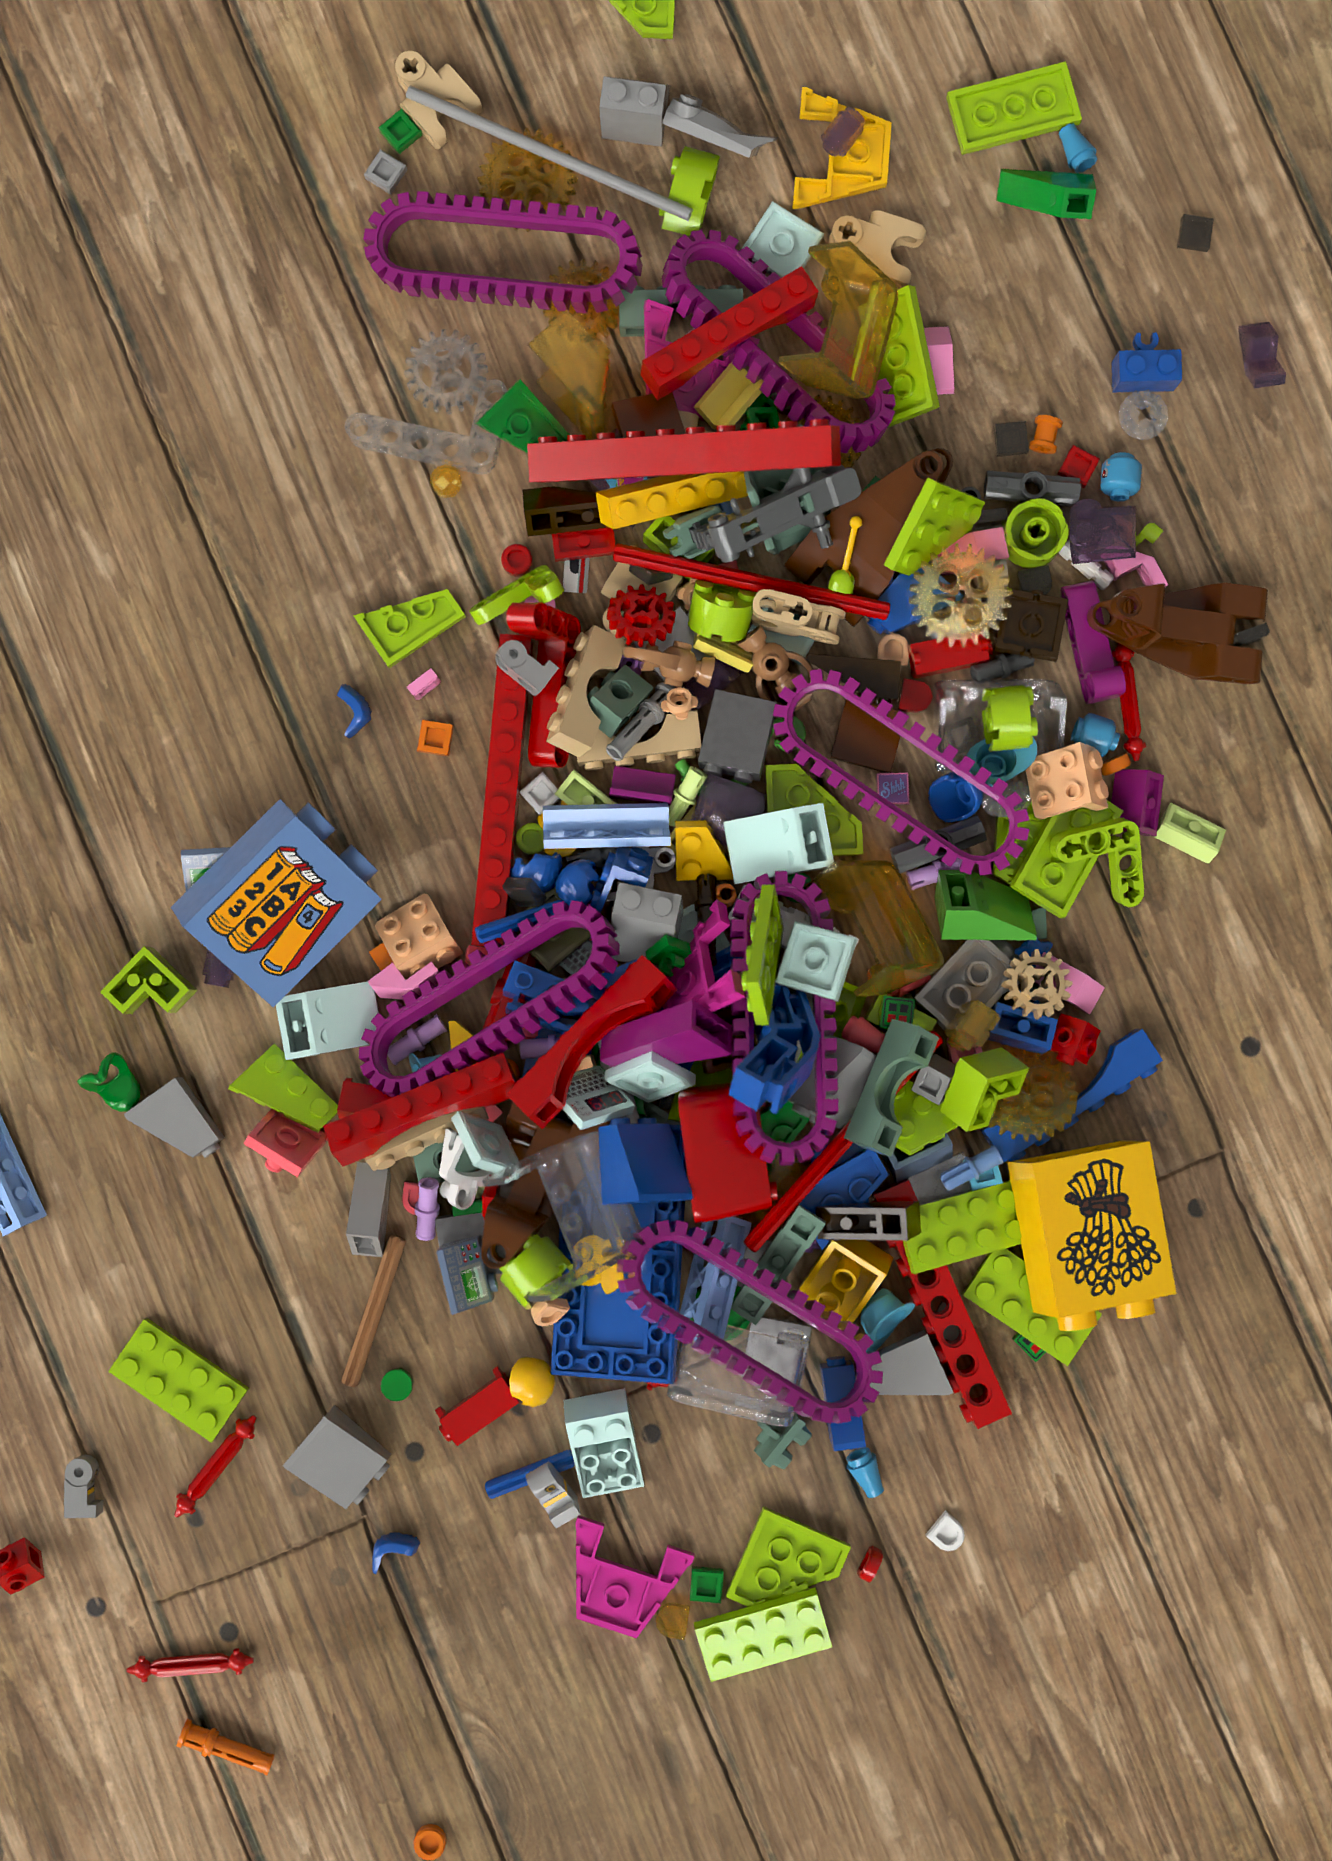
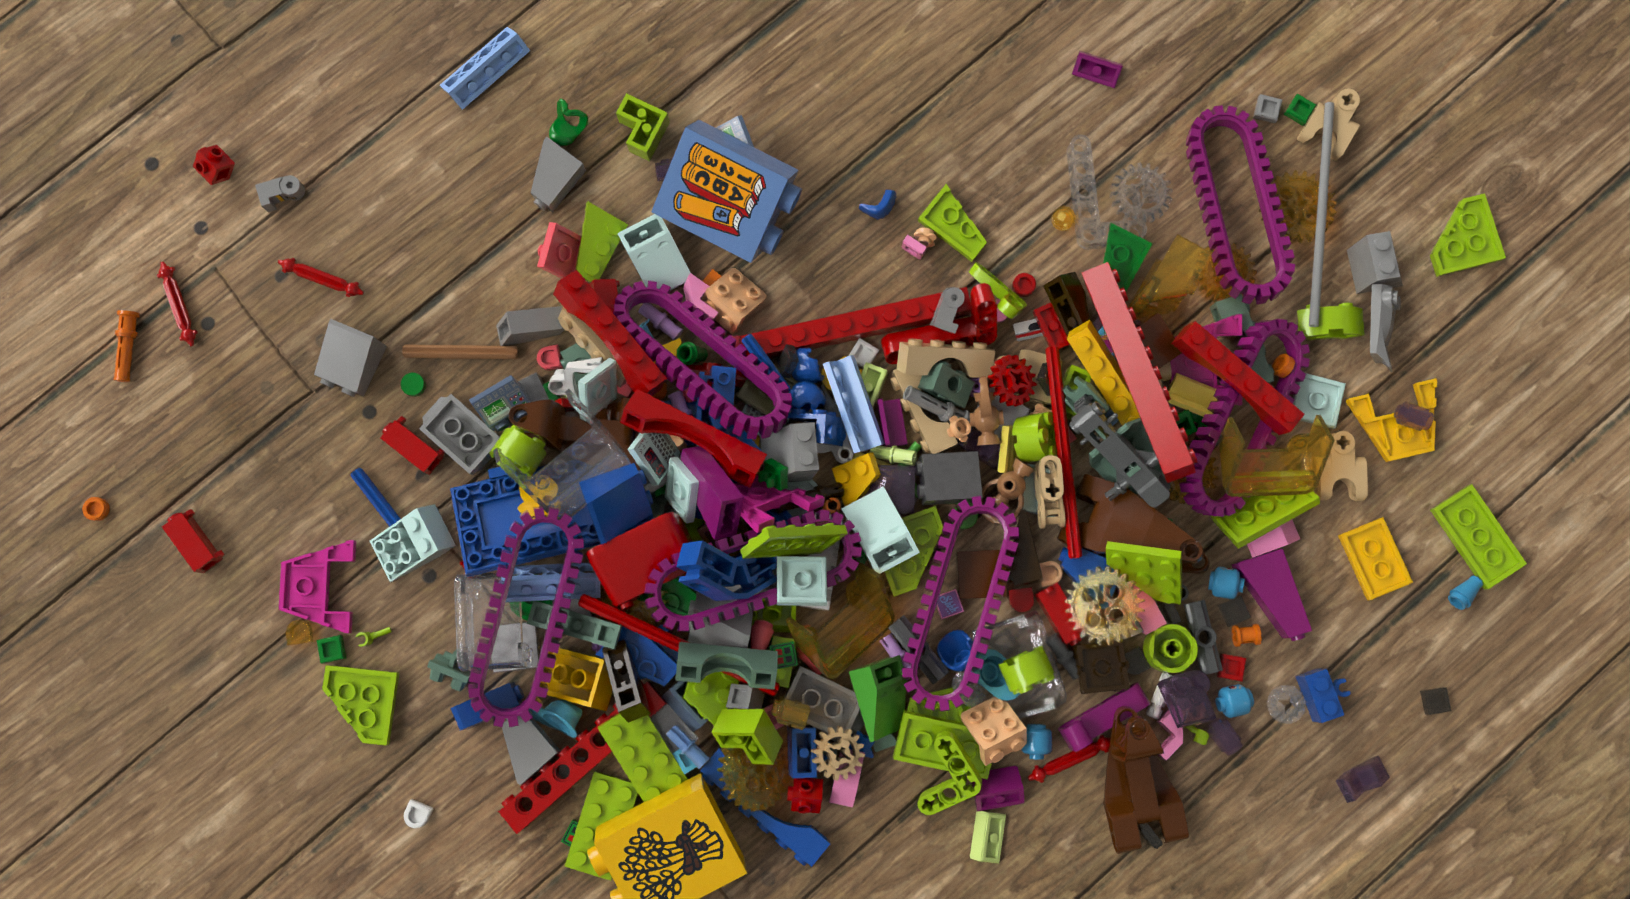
camera: 70 degrees right, 5 degrees down
lime plate [108,1318,250,1443] -> none
blue hair [372,1532,420,1574] -> none
lavender pin [414,1177,440,1241] -> none
orange tile [417,720,454,757] -> none
yellow hair [509,1357,555,1407] -> none
lime tile [516,823,544,855] -> none
light grey leg [526,1461,581,1528] -> none
light nougat tile [530,1295,570,1326] -> none
plate [693,1587,832,1682] -> none
hinge [828,516,862,594] -> none
dark azure cone [846,1447,884,1498] -> none
red tile [857,1545,883,1583] -> none
green slope [996,169,1097,219] -> none
orange tile [1100,752,1131,776] -> none
none -> red brick [162,509,225,573]
none -> lime hand [355,627,392,647]
none -> light grey slope [419,394,500,475]
none -> green cone [676,342,708,365]
none -> light nougat plate [914,228,937,248]
none -> magenta slope [1072,51,1123,88]
none -> clear purple brick [1207,718,1243,756]
none -> dark azure head [1208,567,1245,599]
none -> magenta slope [1231,549,1312,641]
none -> orange tile [1272,354,1295,378]
none -> yellow tile [1338,517,1413,601]

